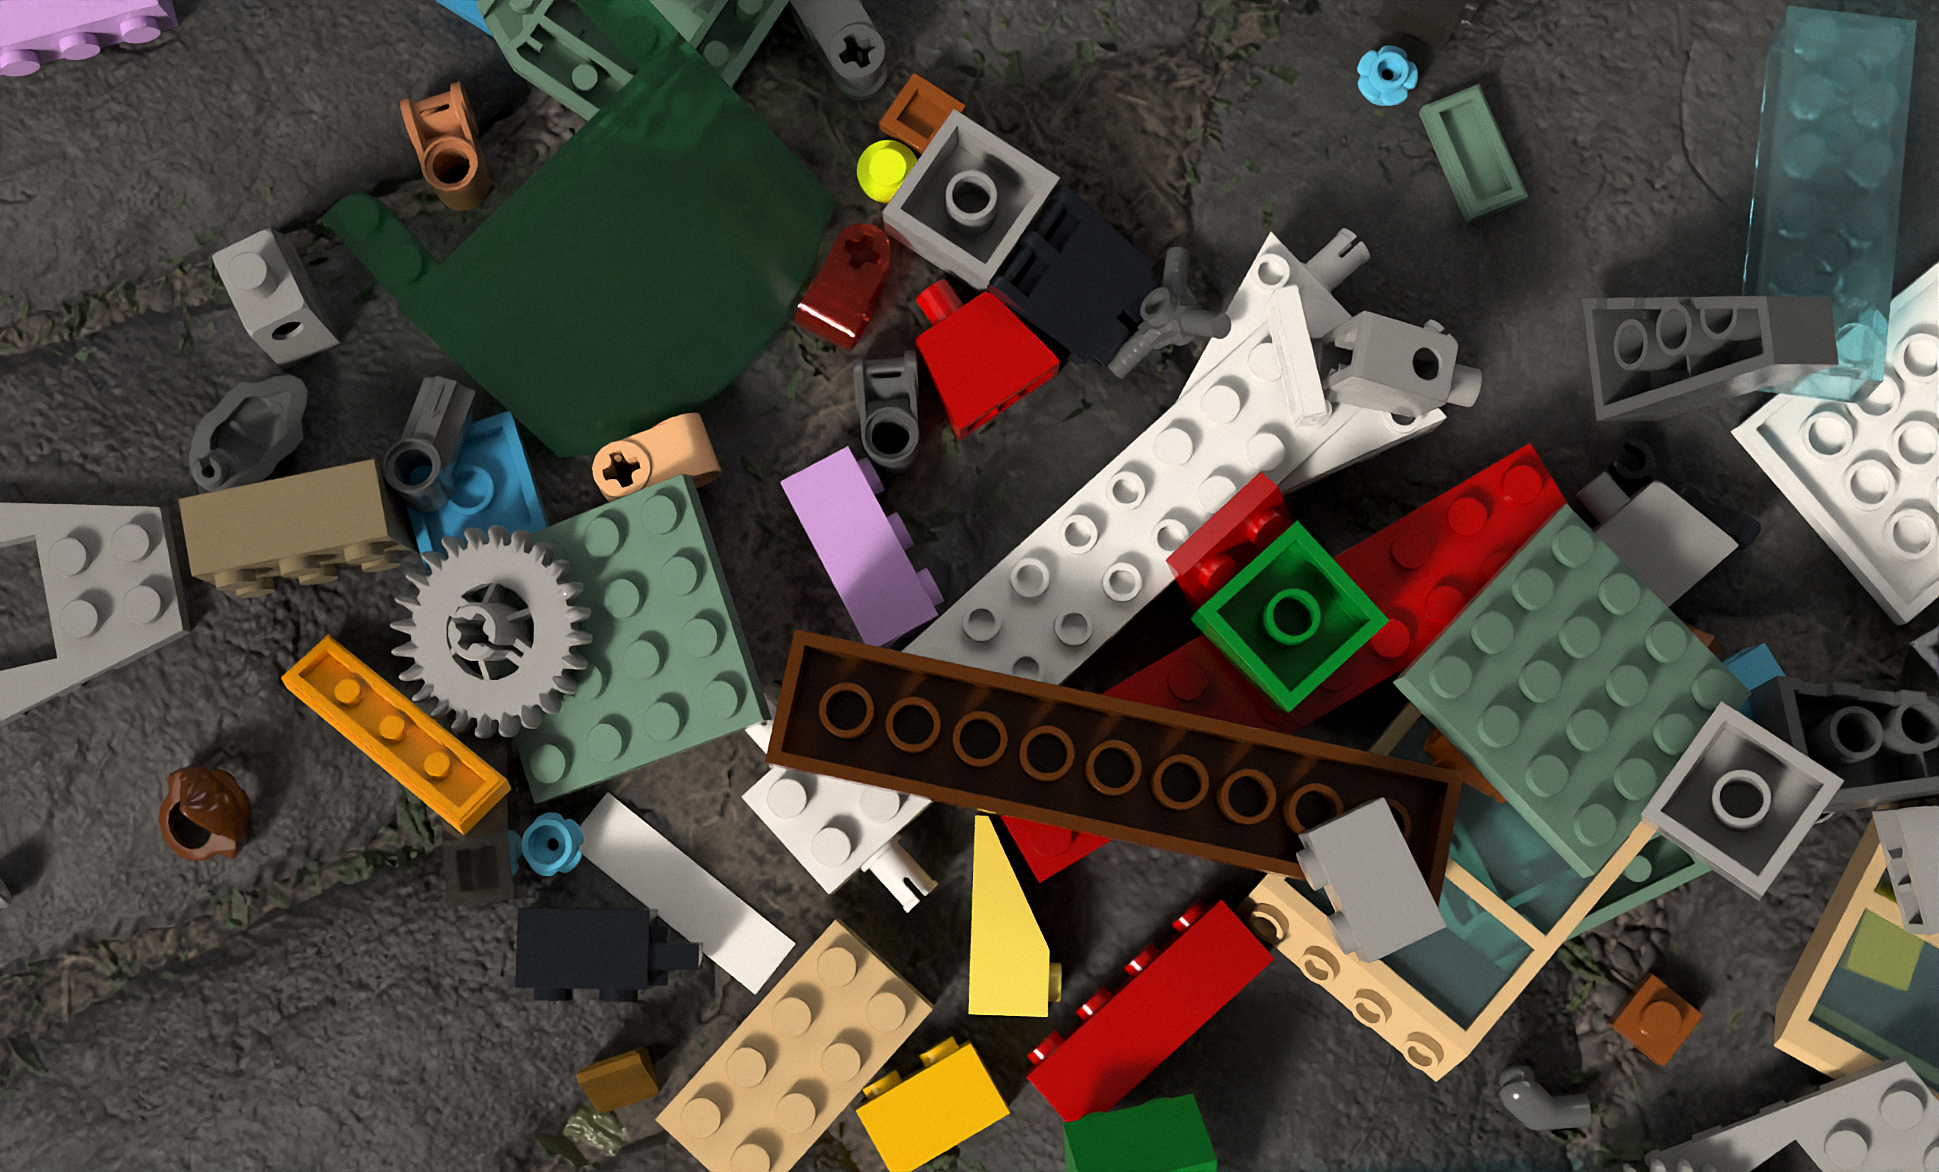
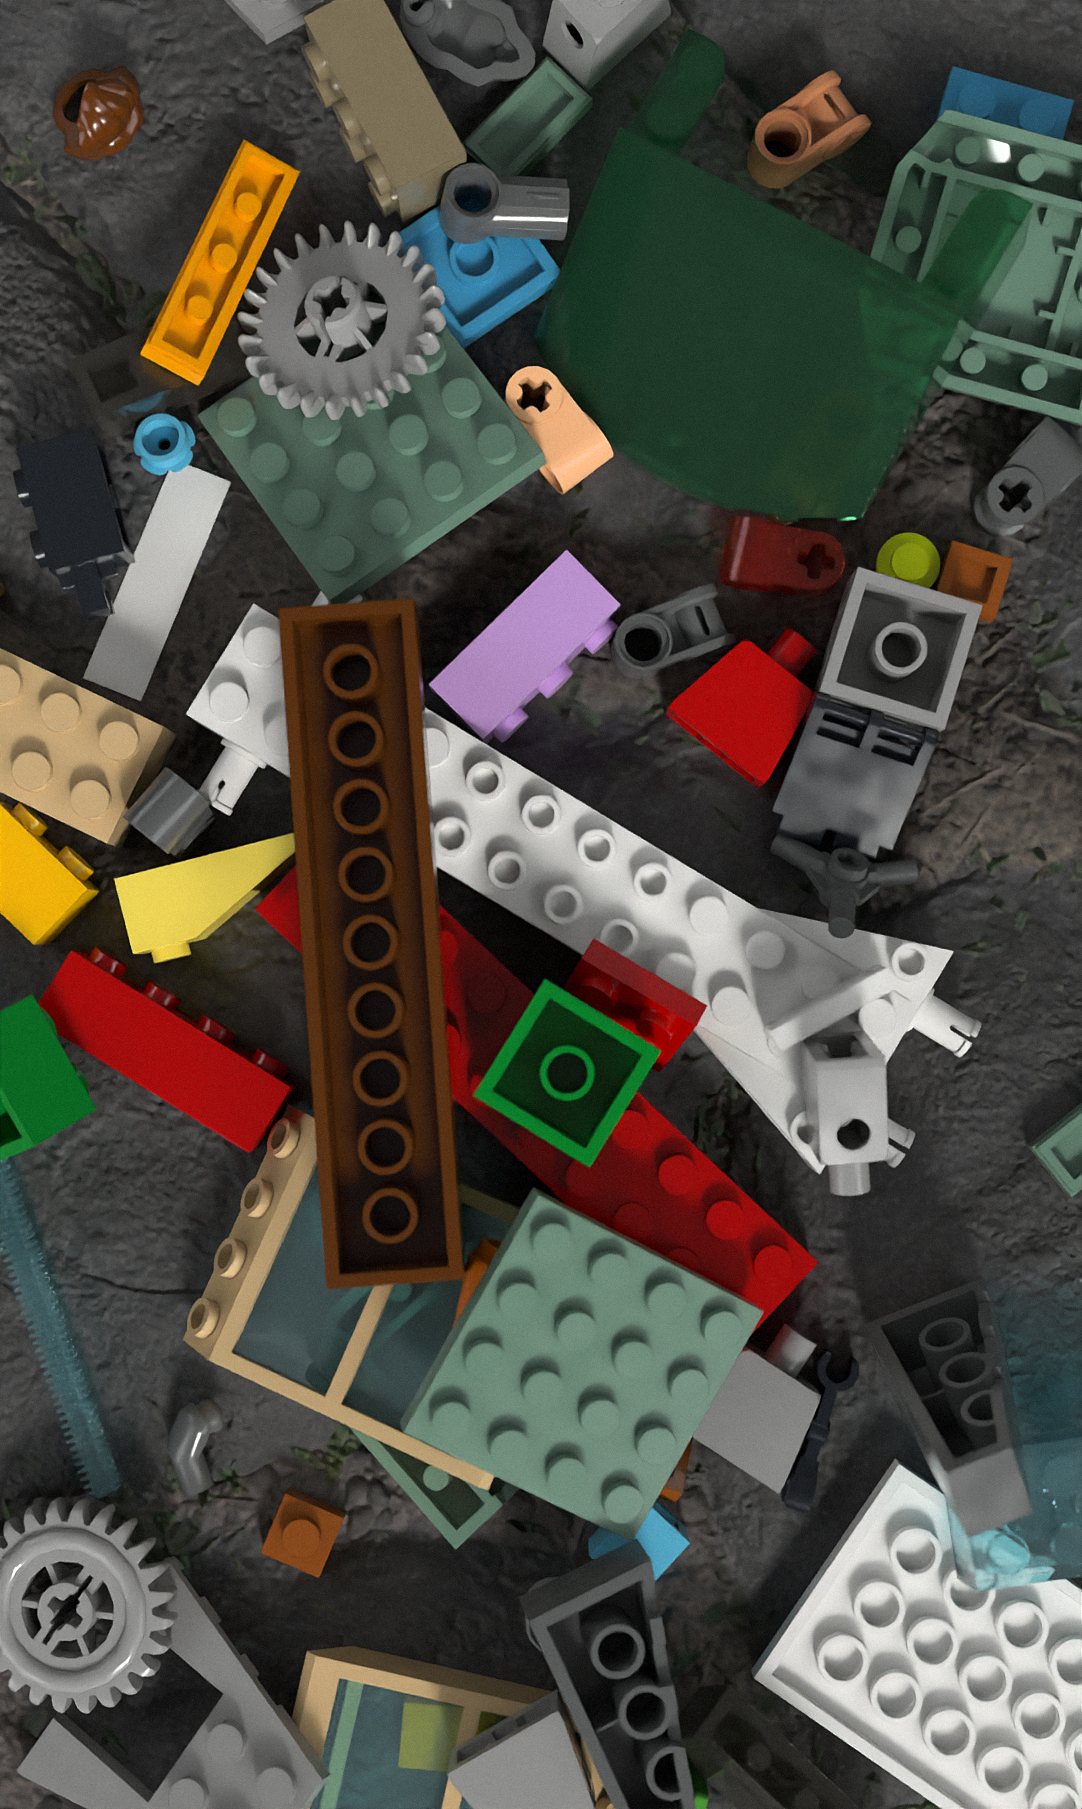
camera: 75 degrees right, 5 degrees up
light grey brick [1296,797,1447,963] -> none
light grey brick [1641,701,1844,901] -> none
none -> dark grey piece [123,767,217,861]
none -> sand green tile [462,56,592,177]

